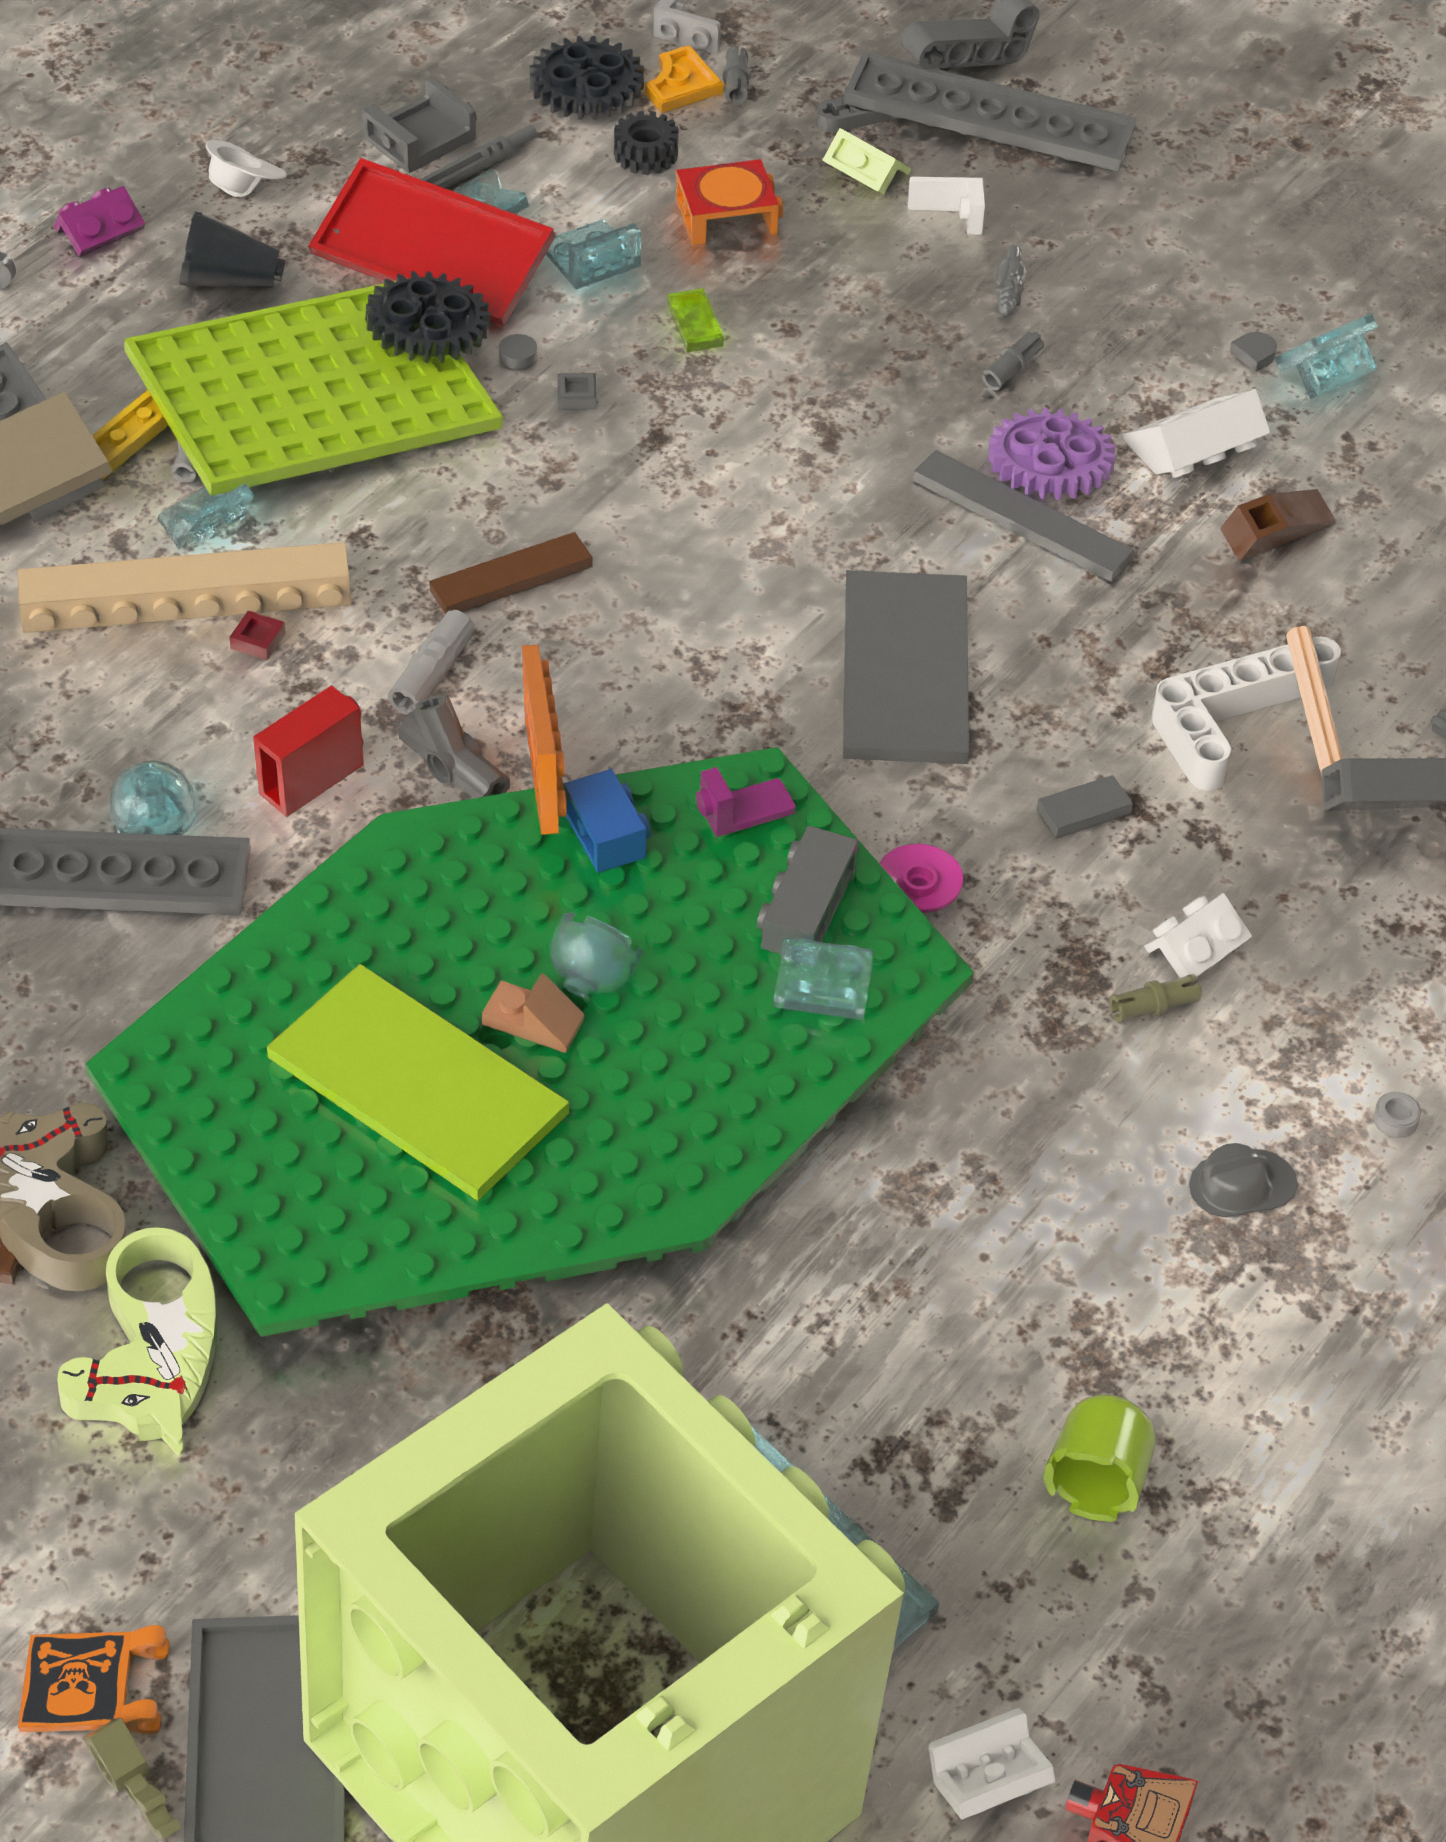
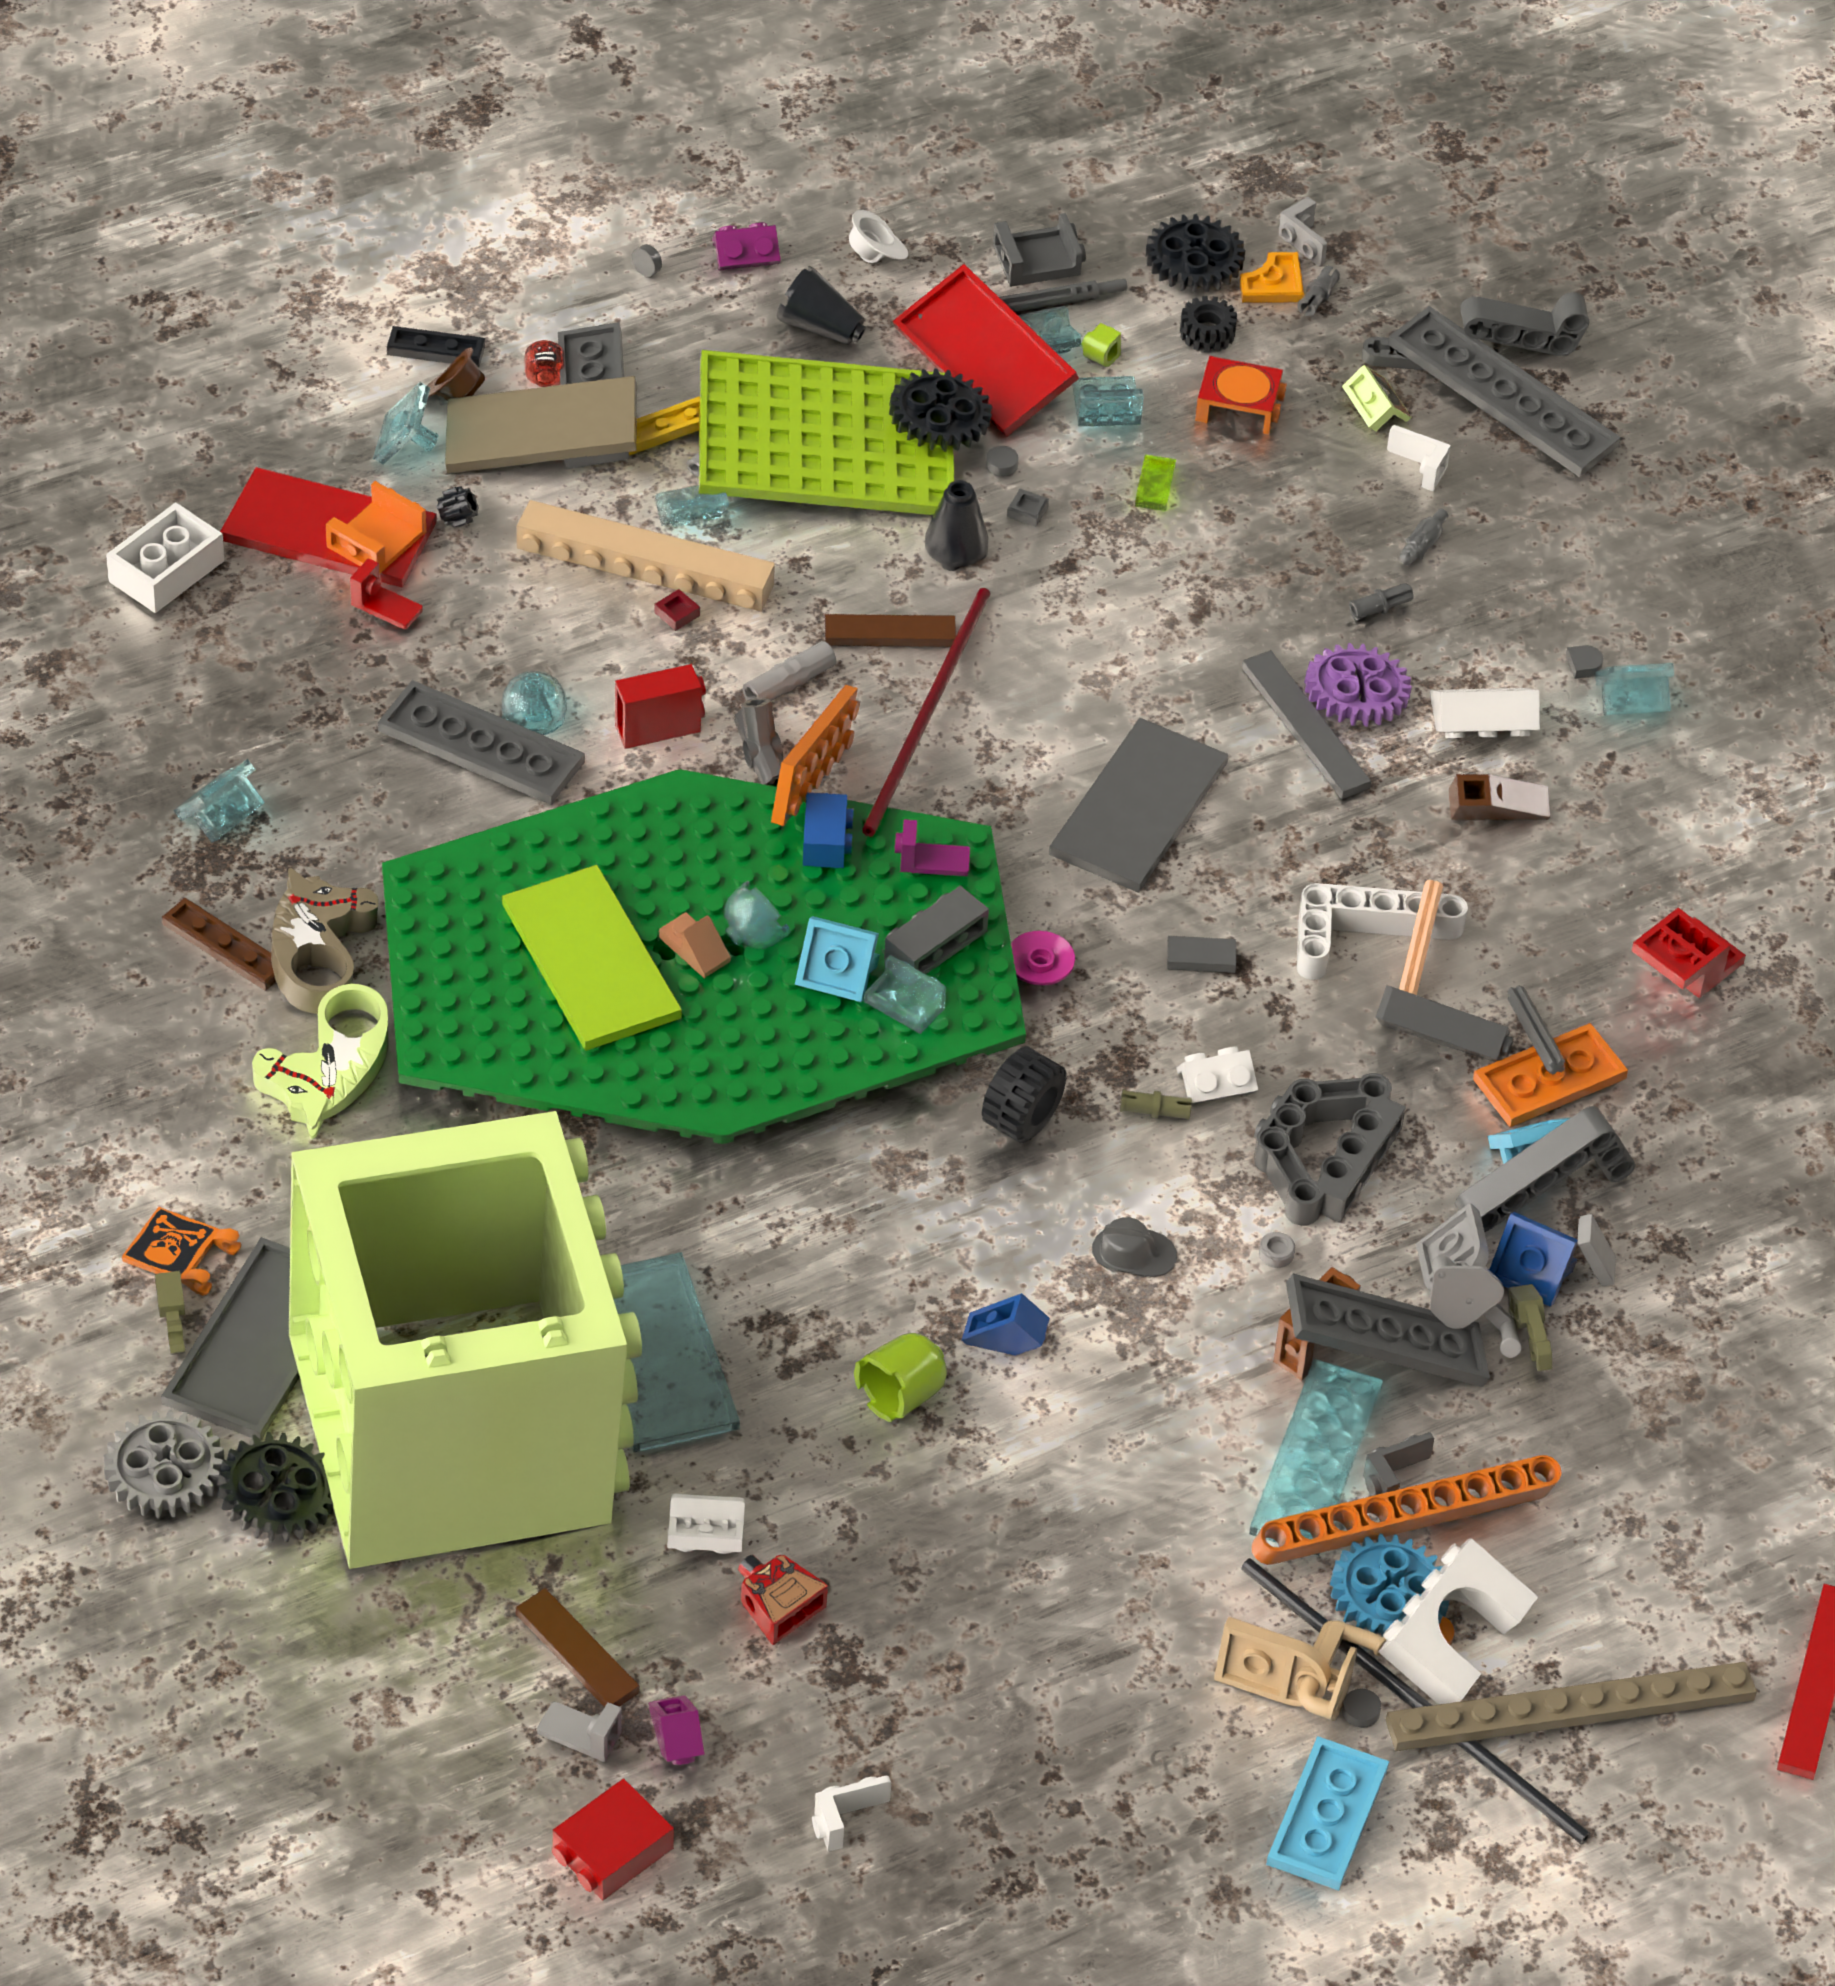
camera: 25 degrees right, 0 degrees up
none -> medium azure bracket [795,916,880,1002]
none -> dark red piece [862,588,991,837]
none -> black cone [925,480,989,571]
none -> blue slope [961,1293,1050,1356]
none -> black tyre [982,1046,1067,1143]
none -> lime plate [1081,323,1121,367]
none -> dark grey brick [1254,1073,1406,1226]

